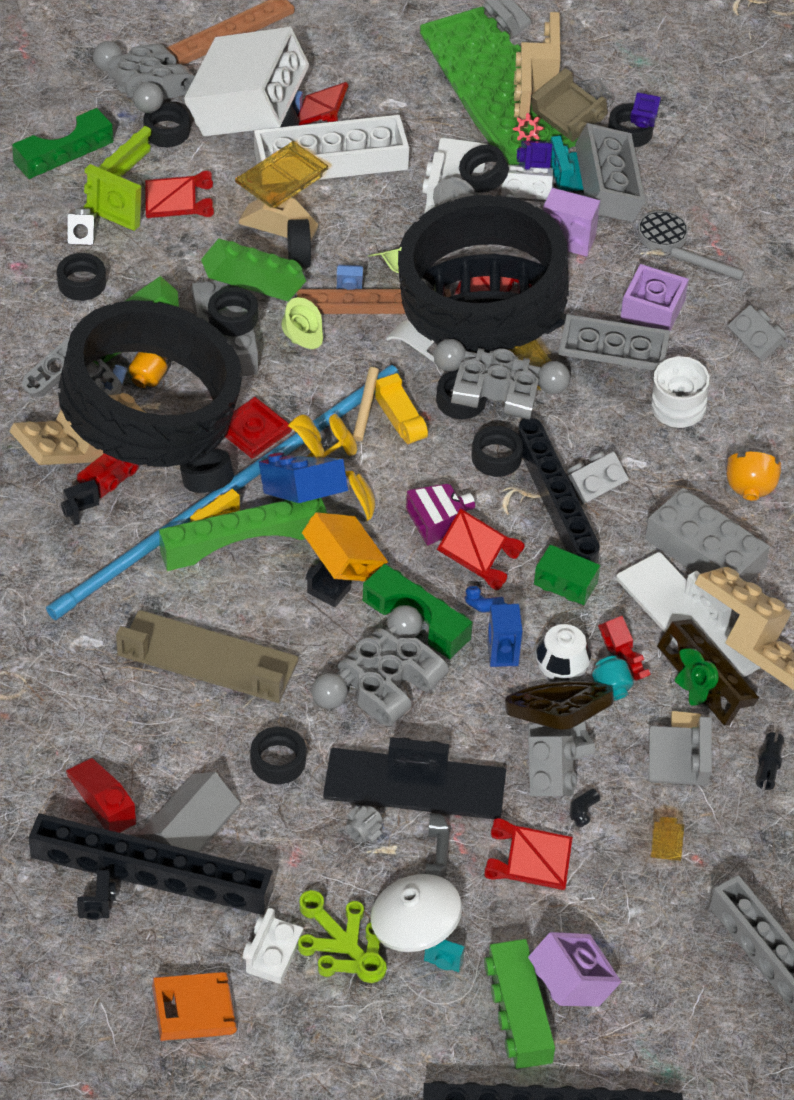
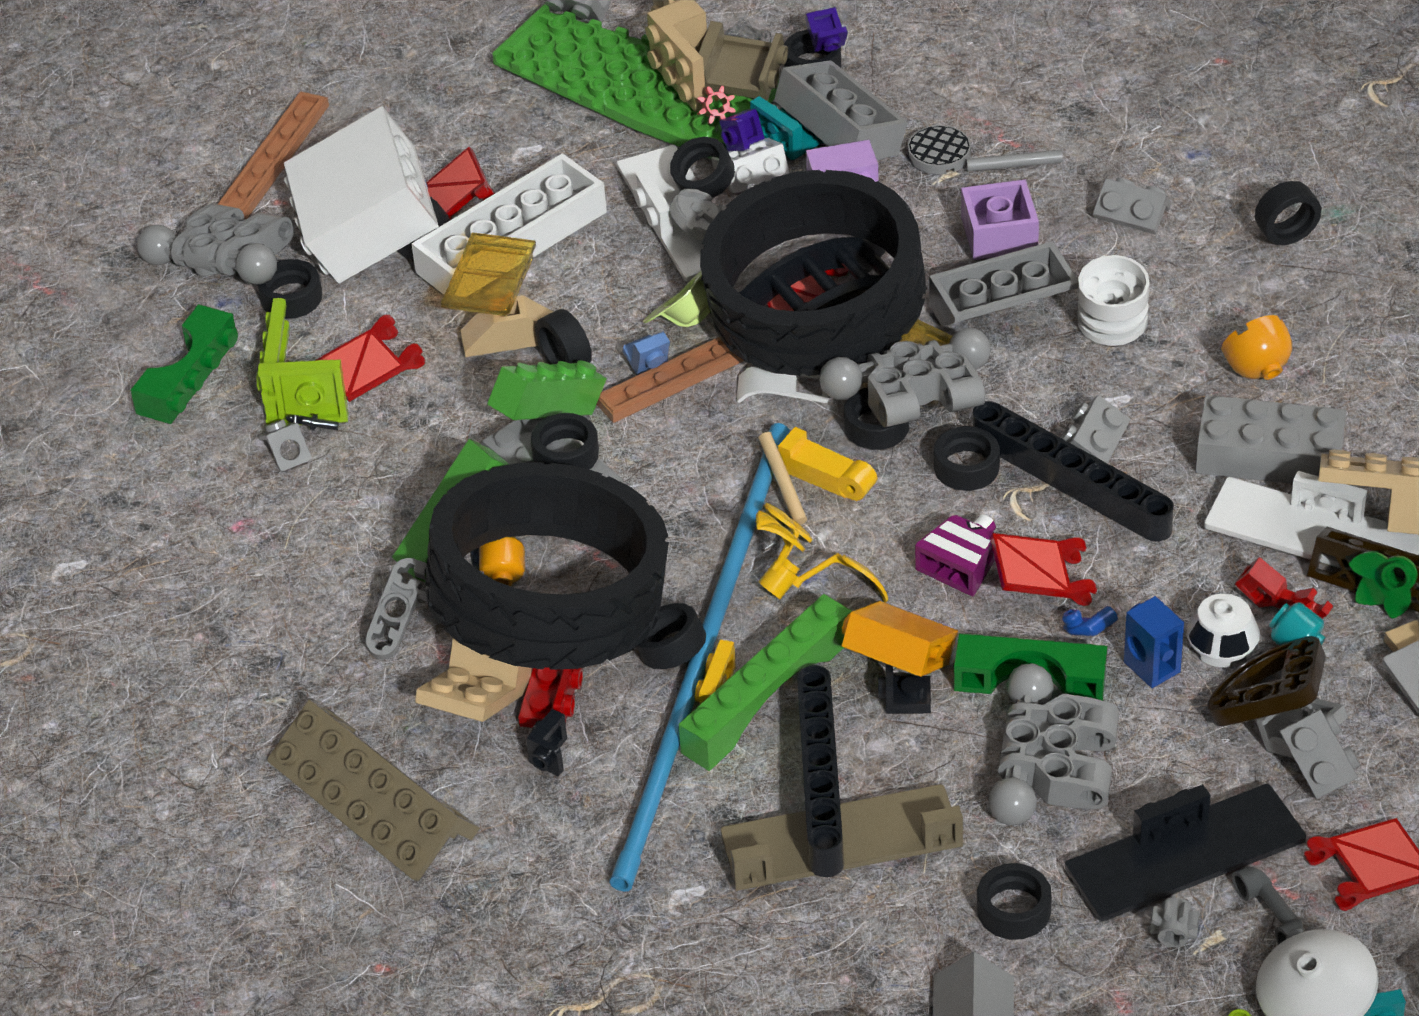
camera: 25 degrees left, 5 degrees down
black tyre [56,253,106,301] -> none
red tile [225,397,292,459] -> none
blue wedge [259,453,348,503] -> none
yellowish green piece [281,297,323,349] -> none
green brick [534,545,601,605] -> none
black arm [570,788,600,827] -> none
none -> black hand [286,413,339,431]
none -> black beam [797,665,844,878]

